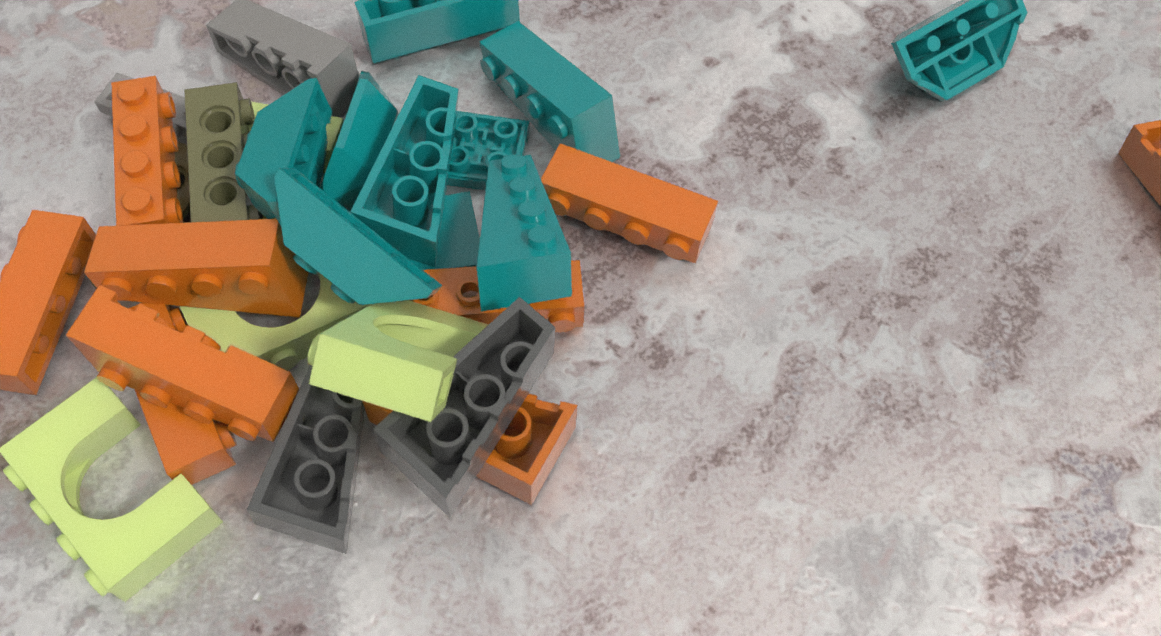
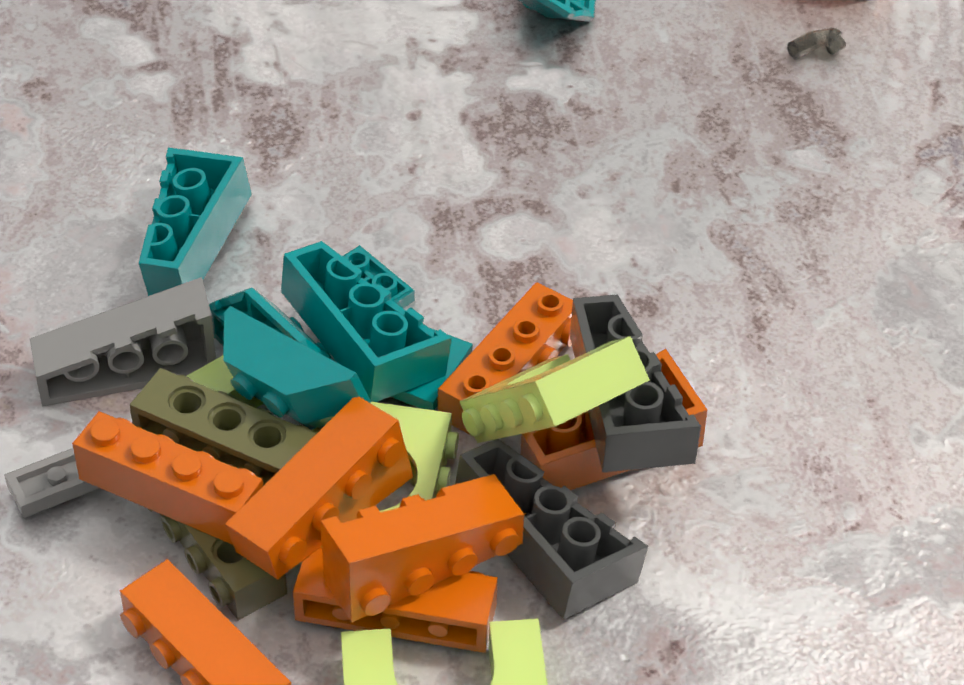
camera: 50 degrees left, 15 degrees down
teal wedge [274,168,442,305] -> none
teal wedge [477,154,572,312] -> none
teal wedge [479,21,620,162] -> none
orange brick [541,143,718,264] -> none
none -> clear smoke arm [787,28,846,59]

